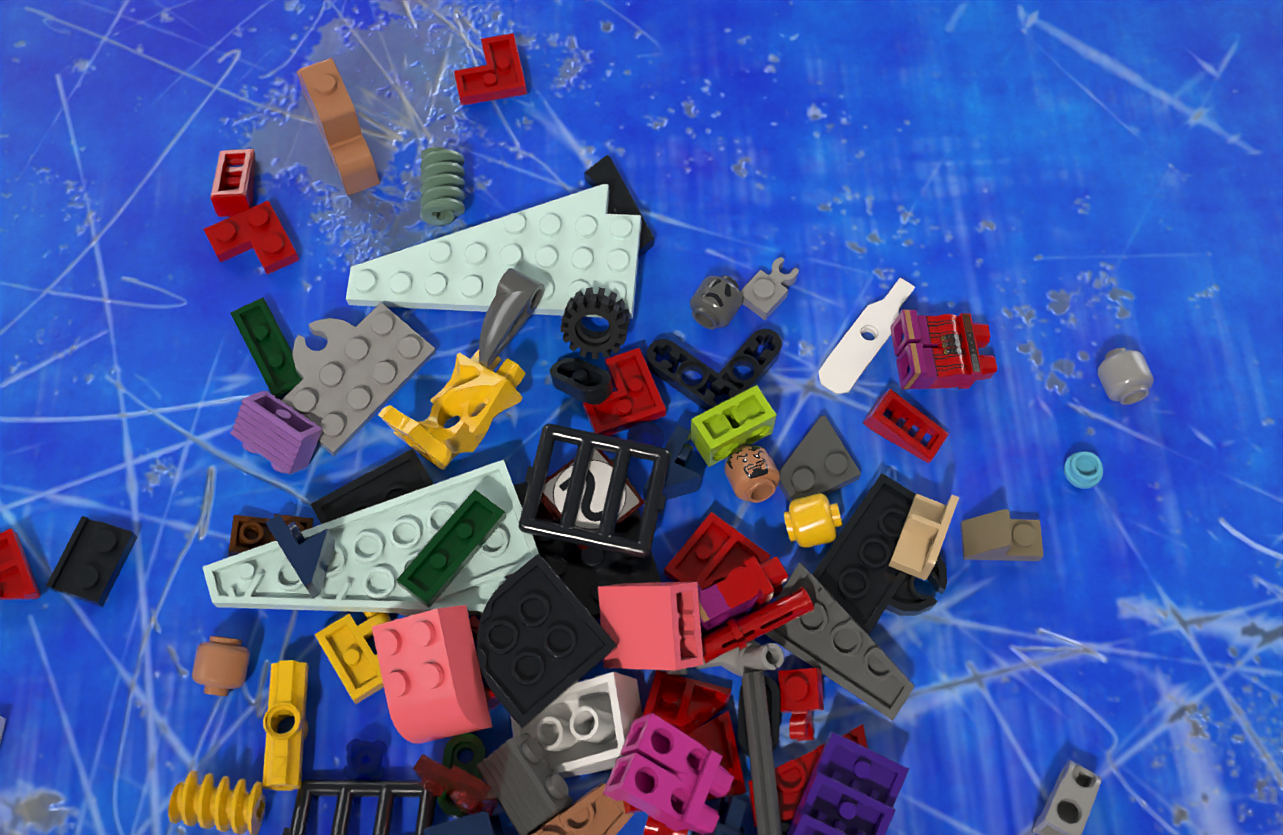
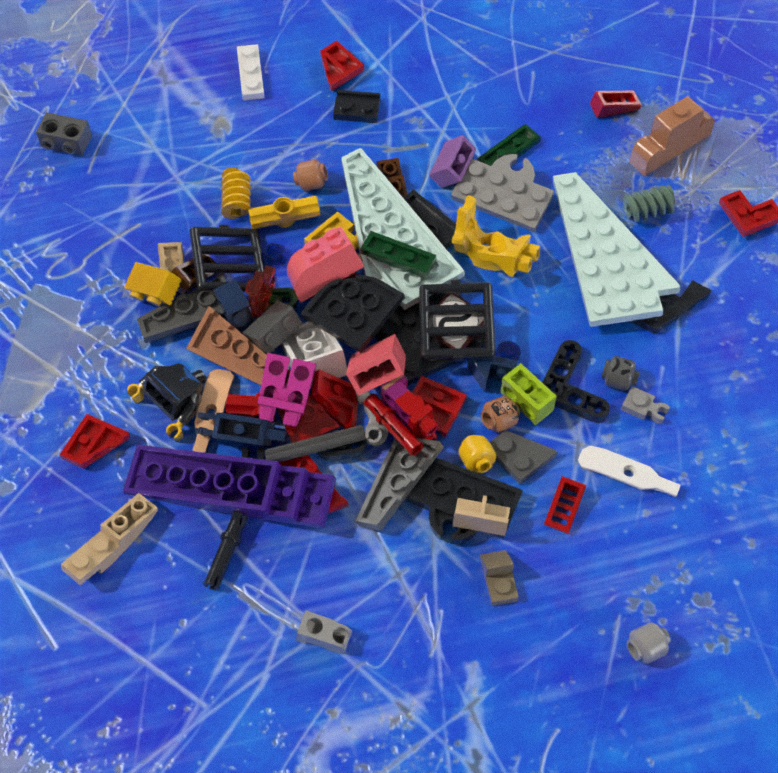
camera: 80 degrees right, 5 degrees down
red plate [203,200,299,275] -> none
dark blue slope [265,514,335,598] -> none
dark grey piece [479,268,545,368] -> none
black plate [550,358,613,405] -> none
black tyre [561,287,630,359] -> none
red plate [583,348,666,436] -> none
red plate [778,668,824,741] -> none
hips [890,309,997,390] -> none
medium azure plate [1064,452,1103,489] -> none

